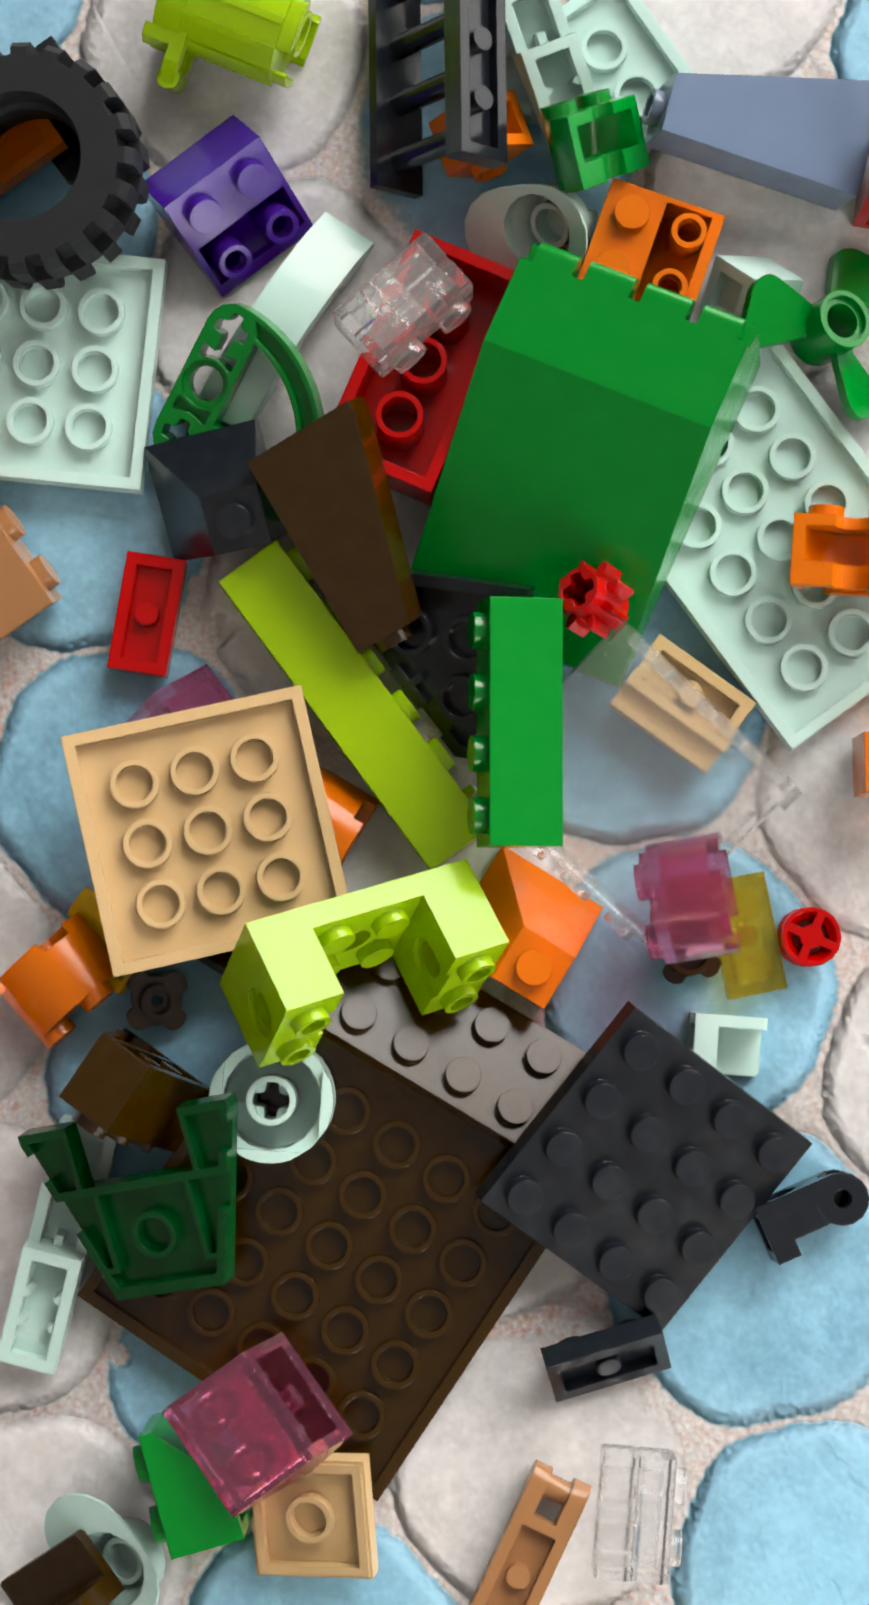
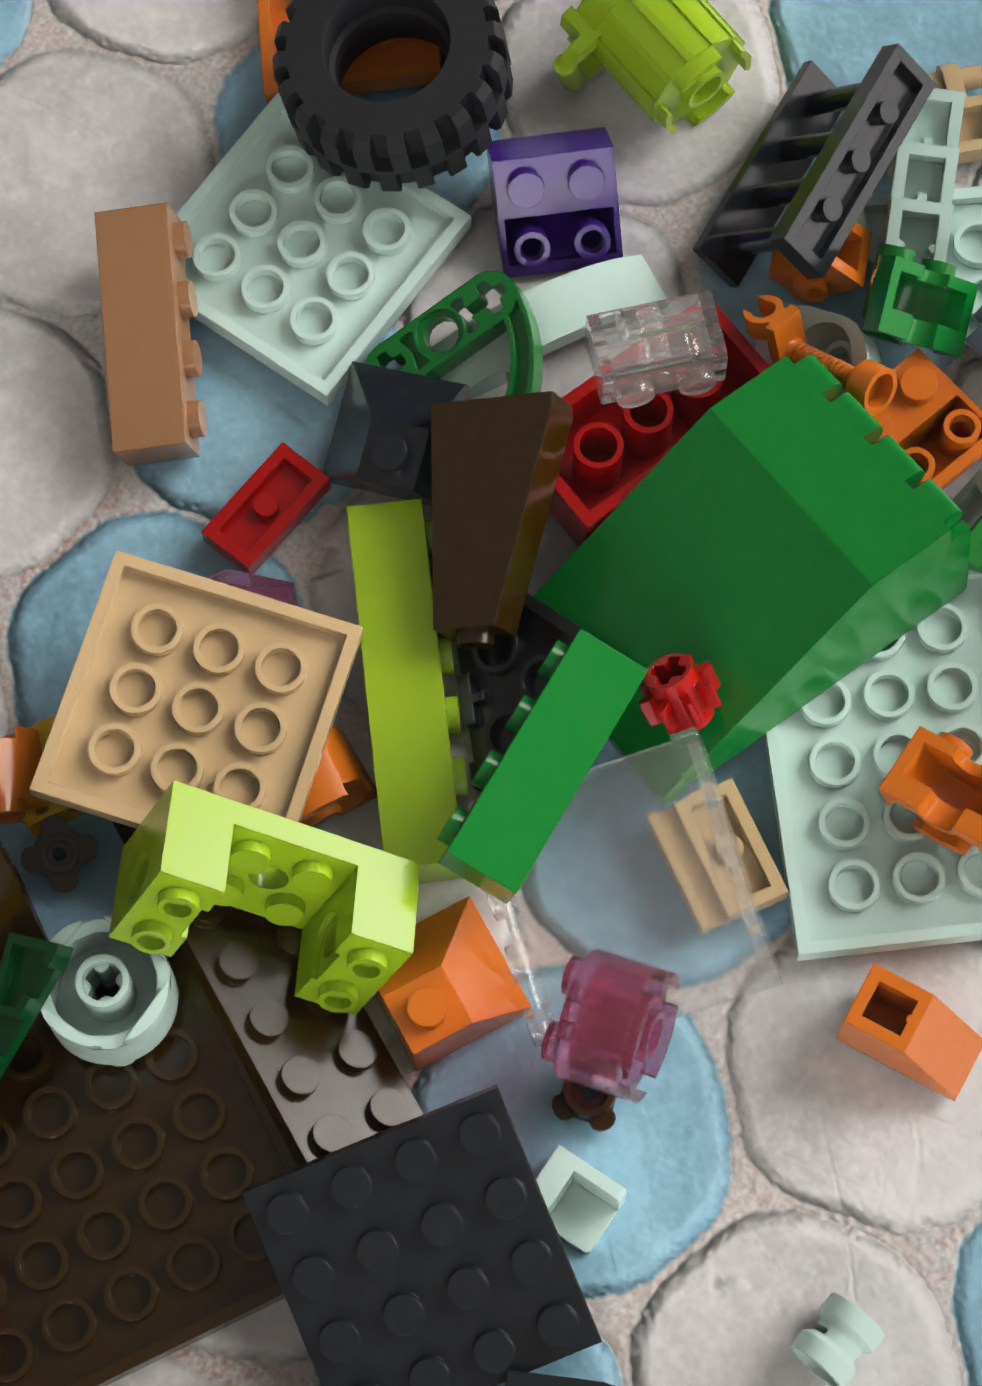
camera: 30 degrees right, 15 degrees down
clear yellow plate [703,871,788,1000] -> none
red wheel [775,907,842,967] -> none
none -> orange bar [743,295,897,416]

